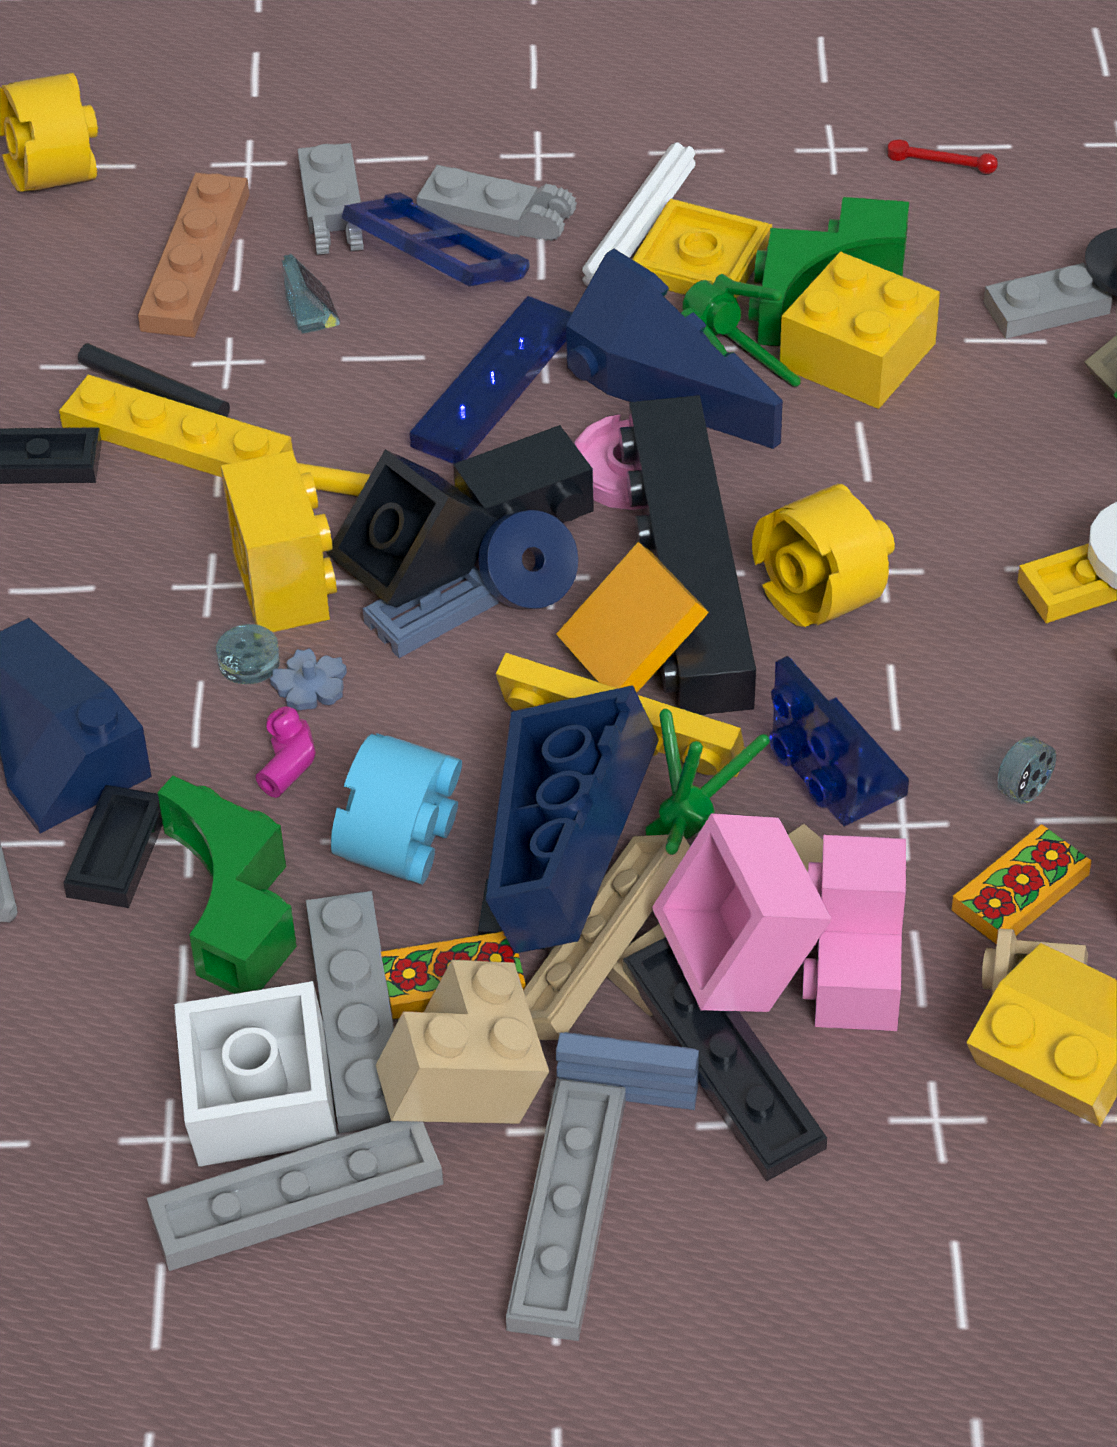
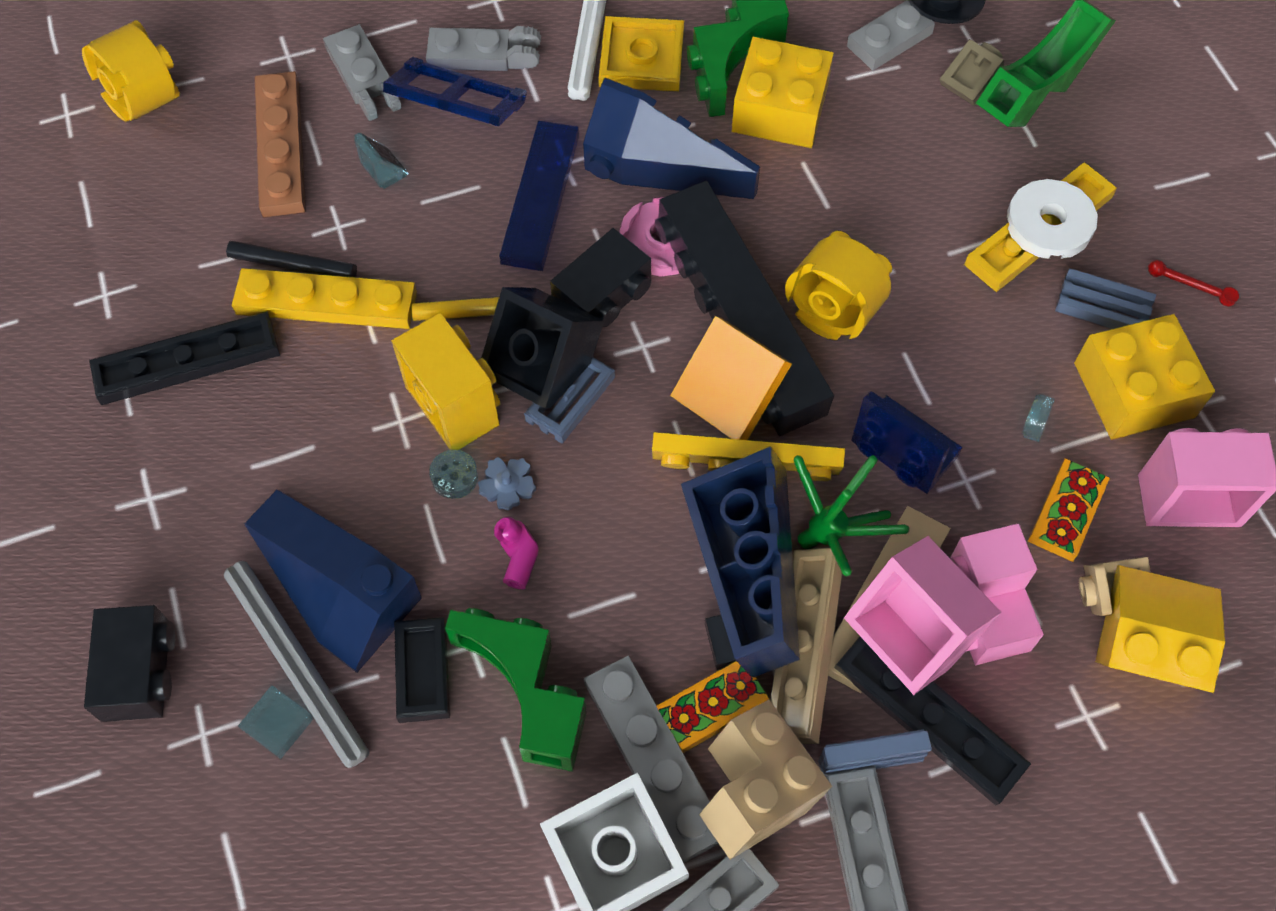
camera: 20 degrees left, 15 degrees up
medium azure brick [331,733,462,885] -> none
dark blue piece [479,510,578,609] -> none
green plant [681,274,801,387] -> none

